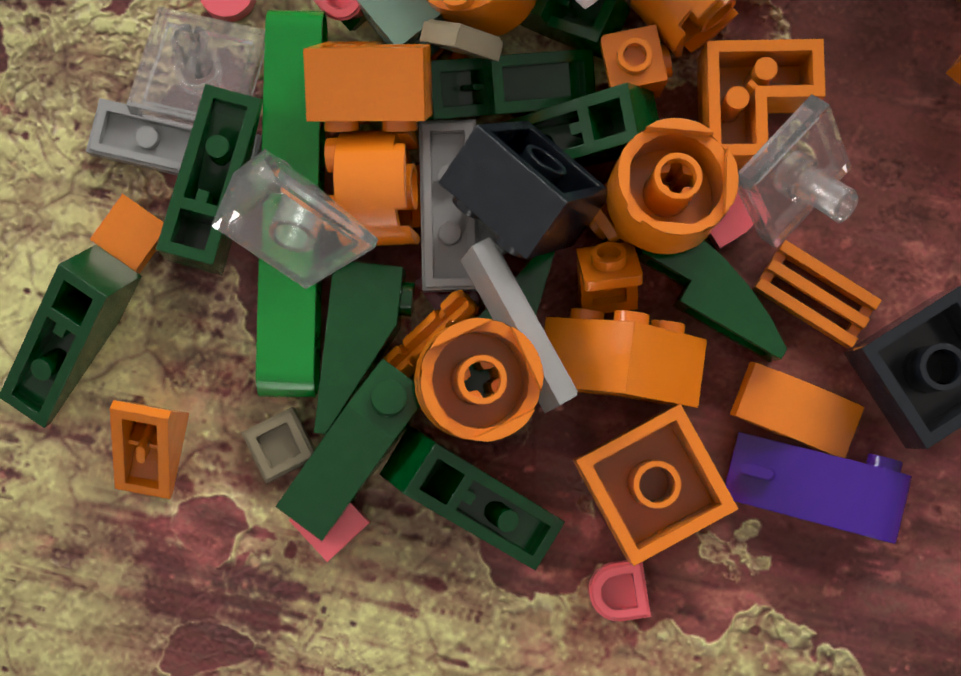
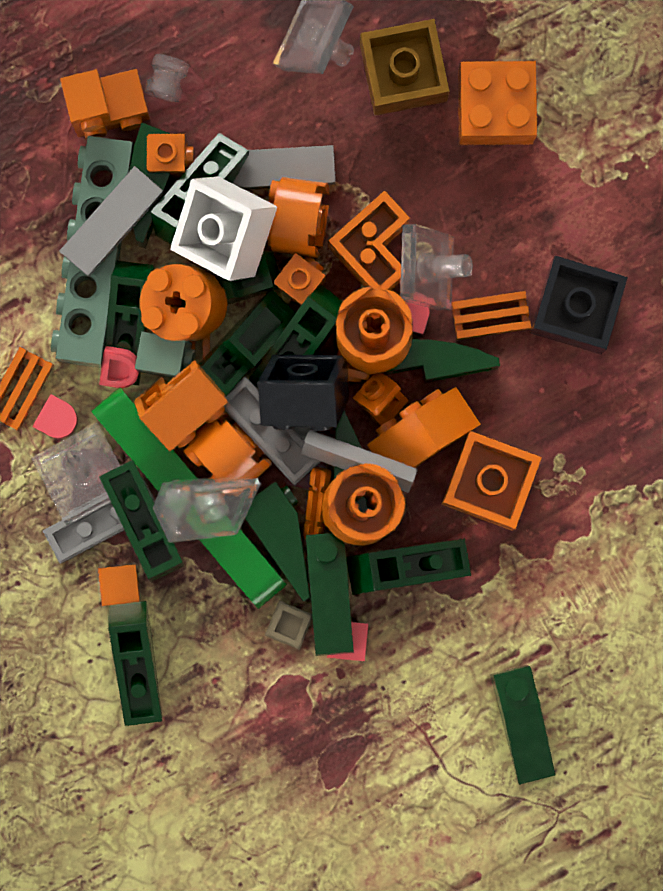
camera: 50 degrees left, 0 degrees up
orange slope [110,400,189,499] -> none
dark tan tile [419,19,504,62] -> none
coral tile [588,560,651,622] -> none
dark purple door [725,432,912,544] -> none
orange slope [730,362,865,458] -> none

